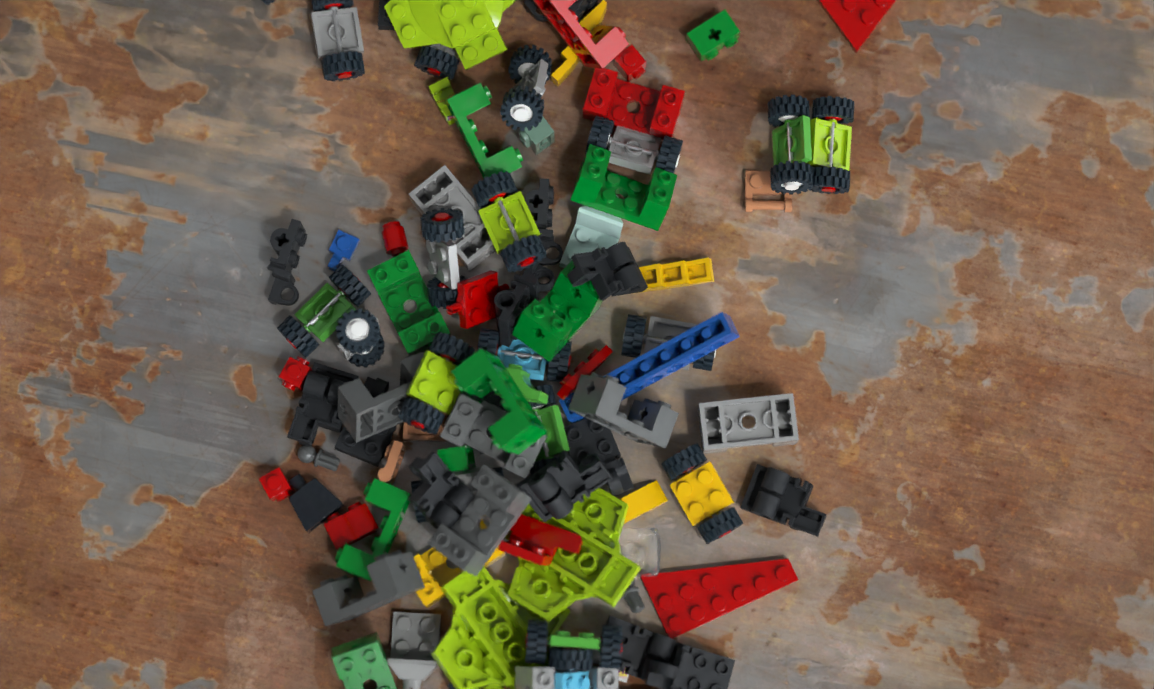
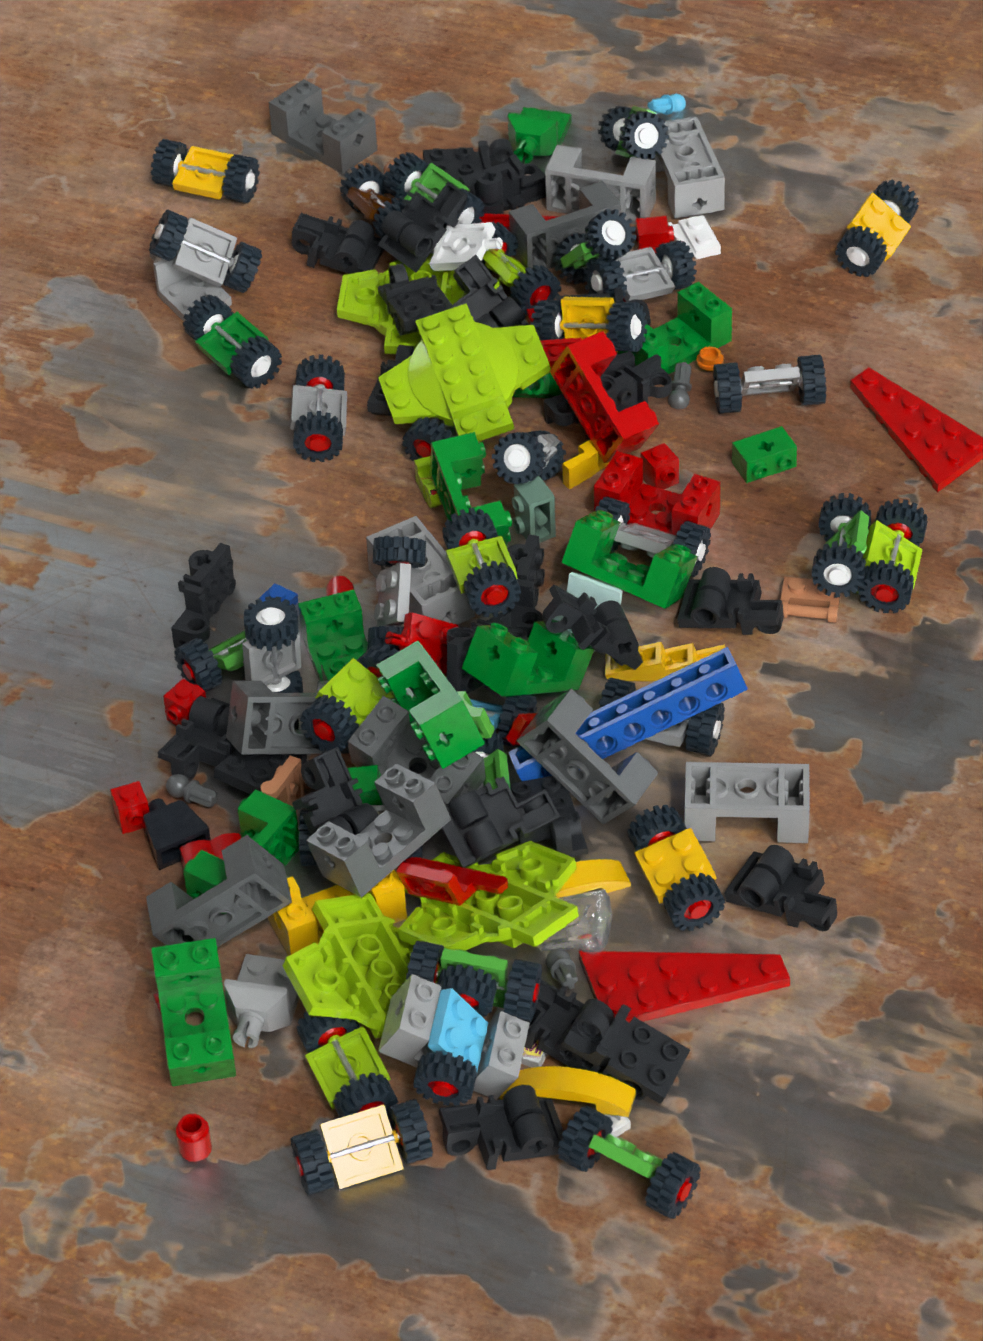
camera: 10 degrees right, 35 degrees down
none -> black plate [677,567,784,635]

